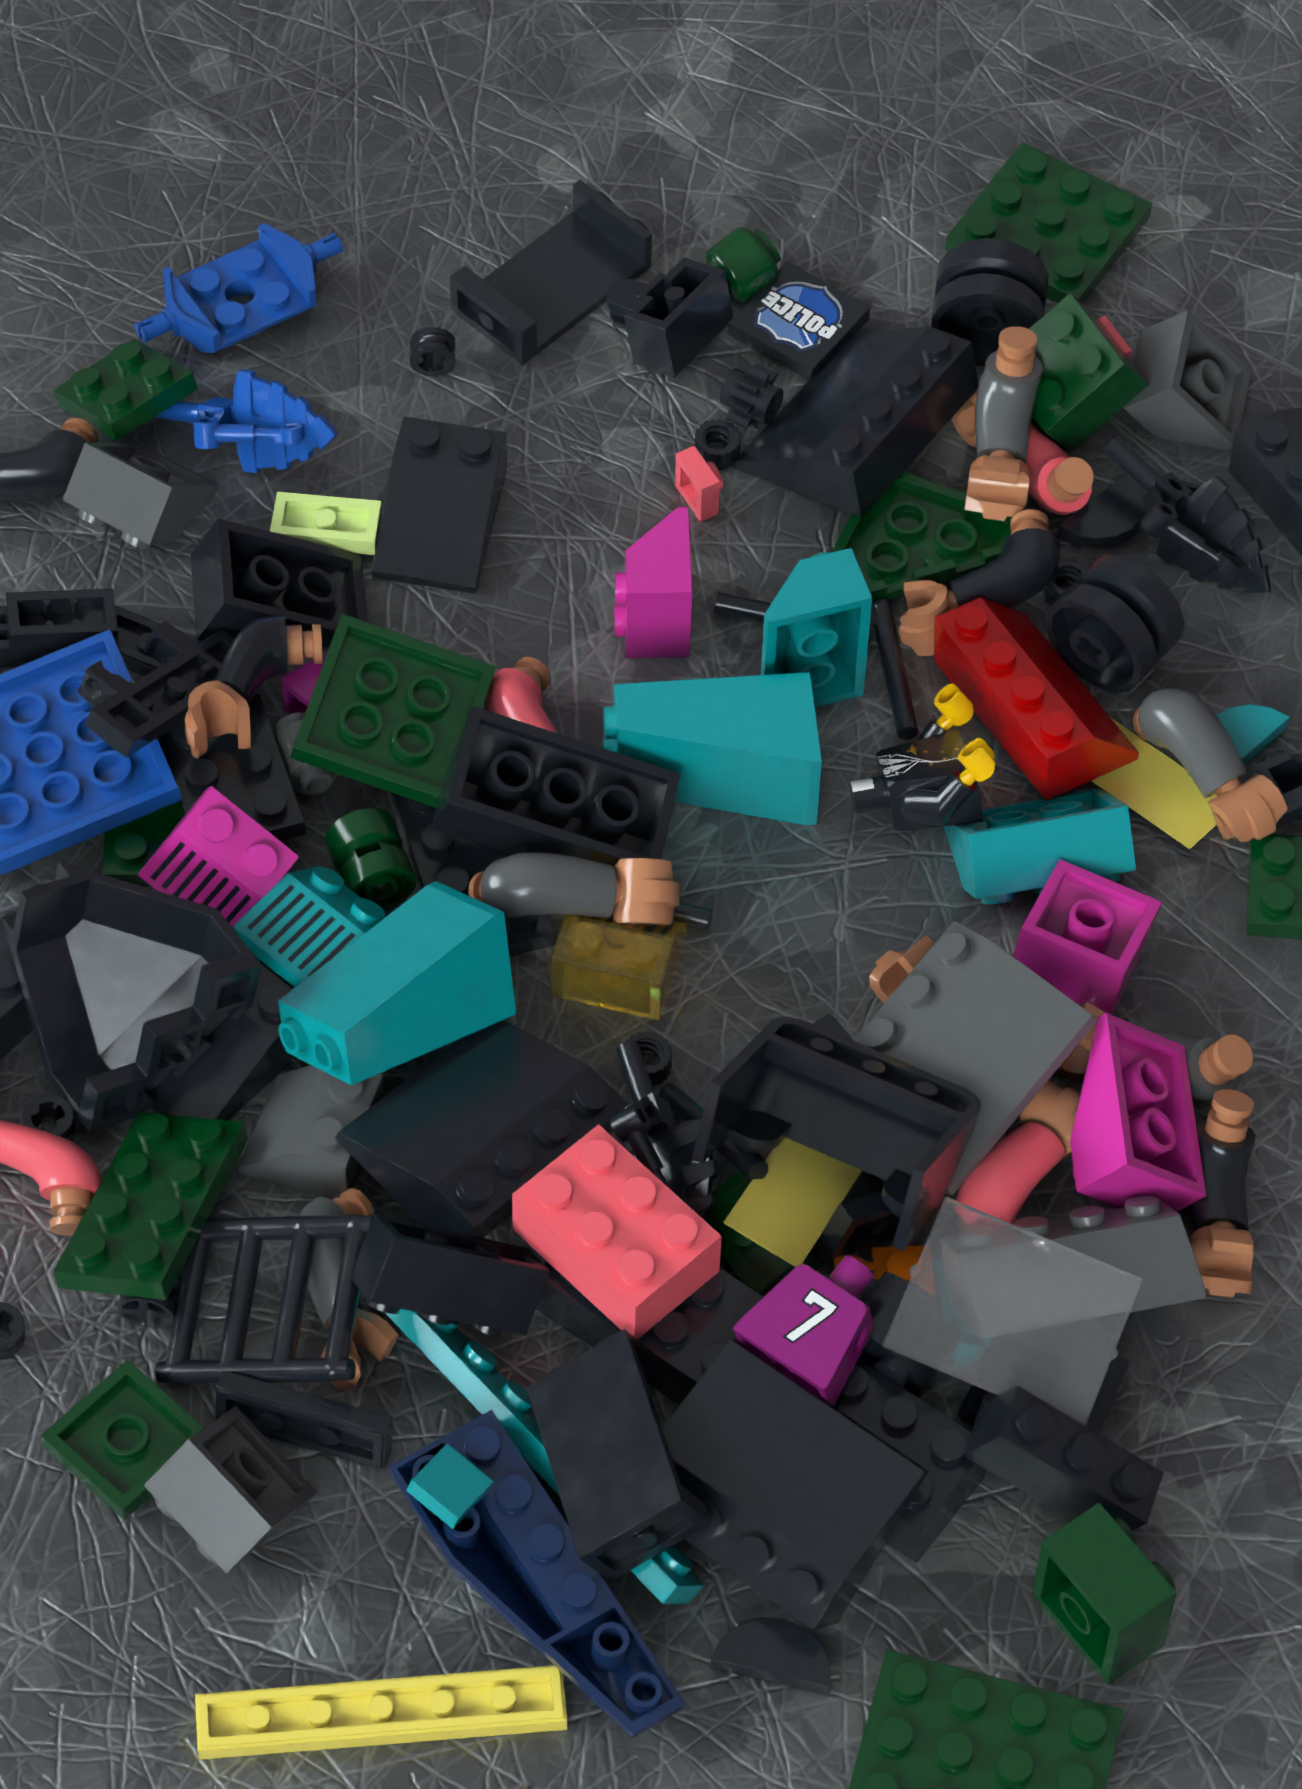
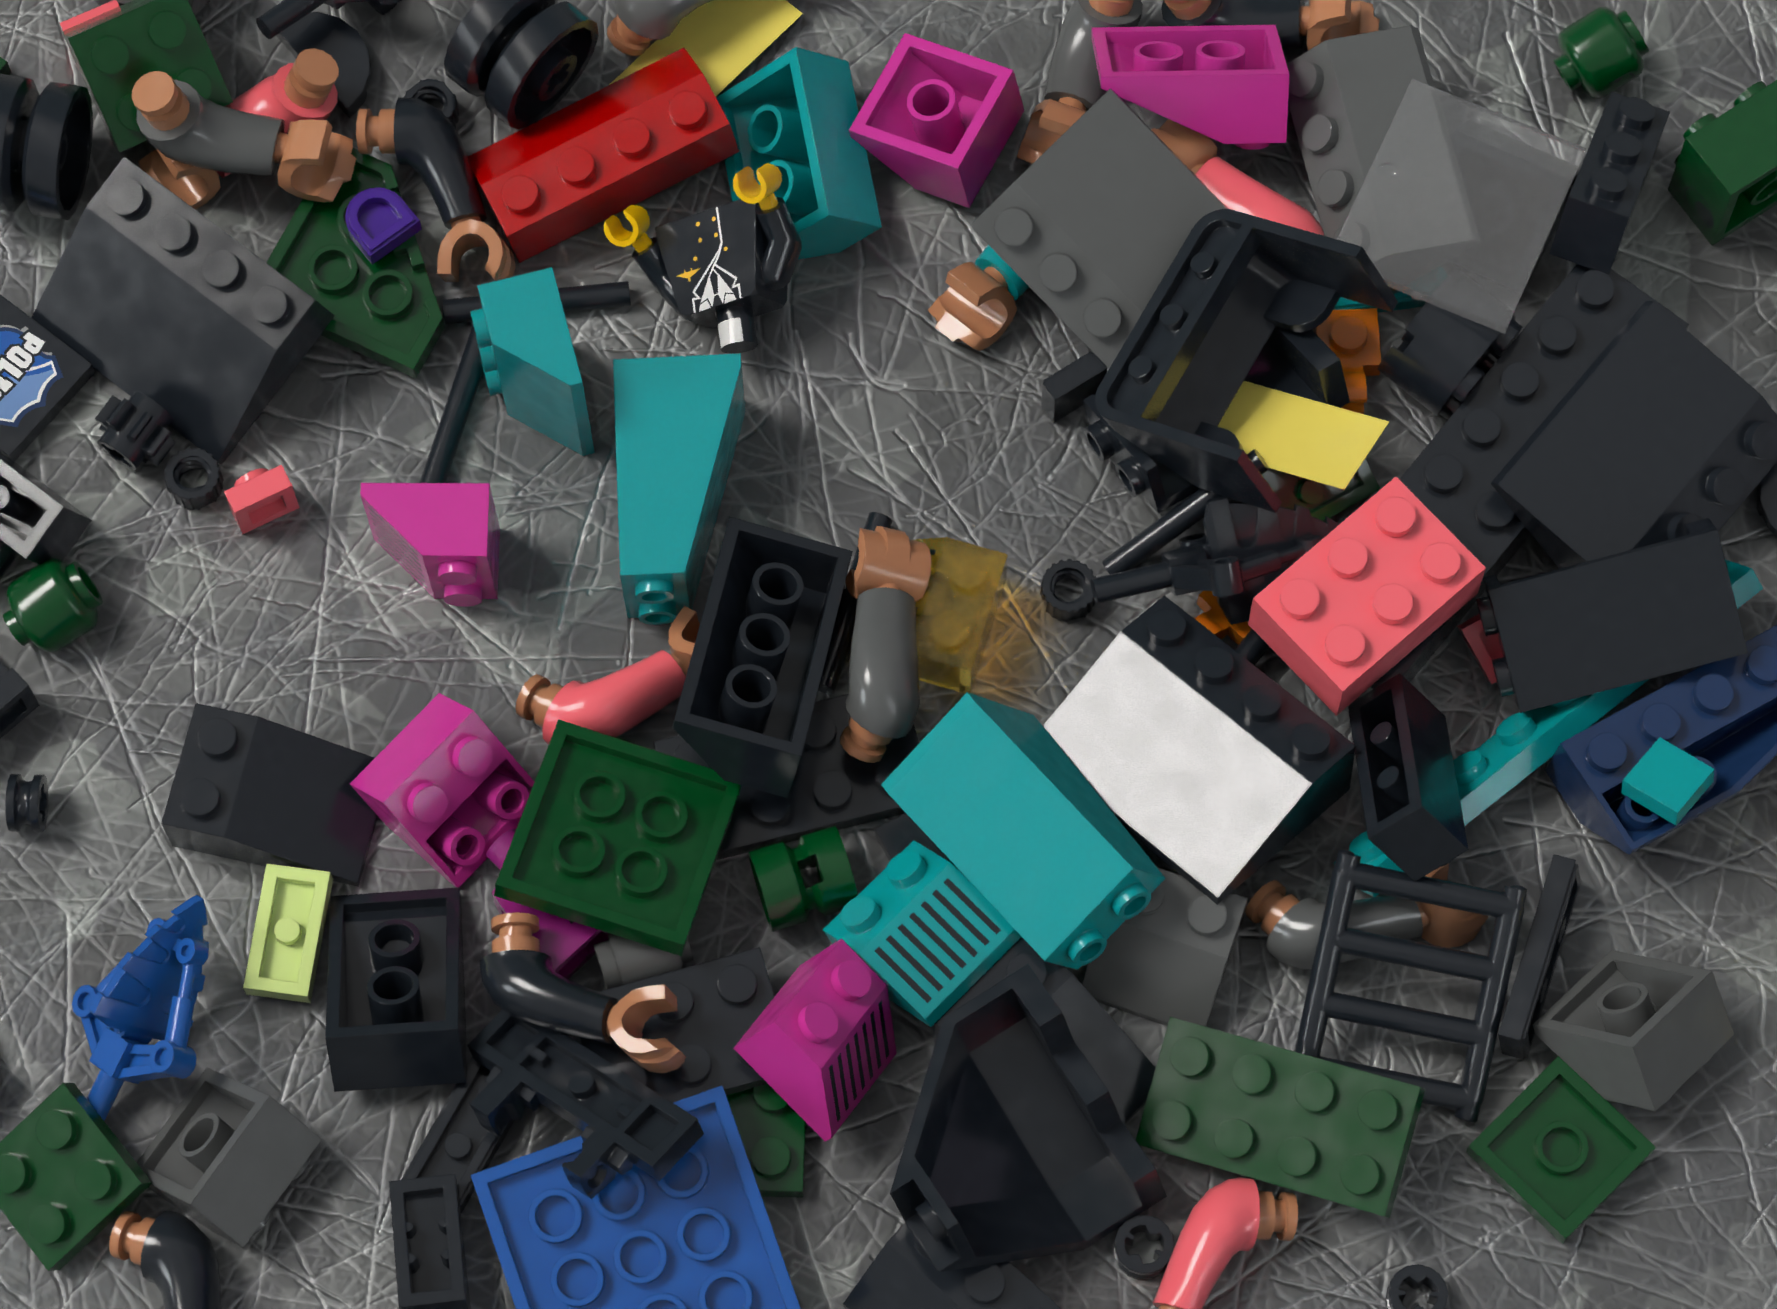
camera: 85 degrees left, 15 degrees up
magenta torso [733,1255,874,1406] -> none
none -> dark green head [3,558,103,653]
none -> dark purple tile [345,187,422,265]
none -> dark pink slope [350,693,534,888]
none -> dark green head [1553,7,1649,99]

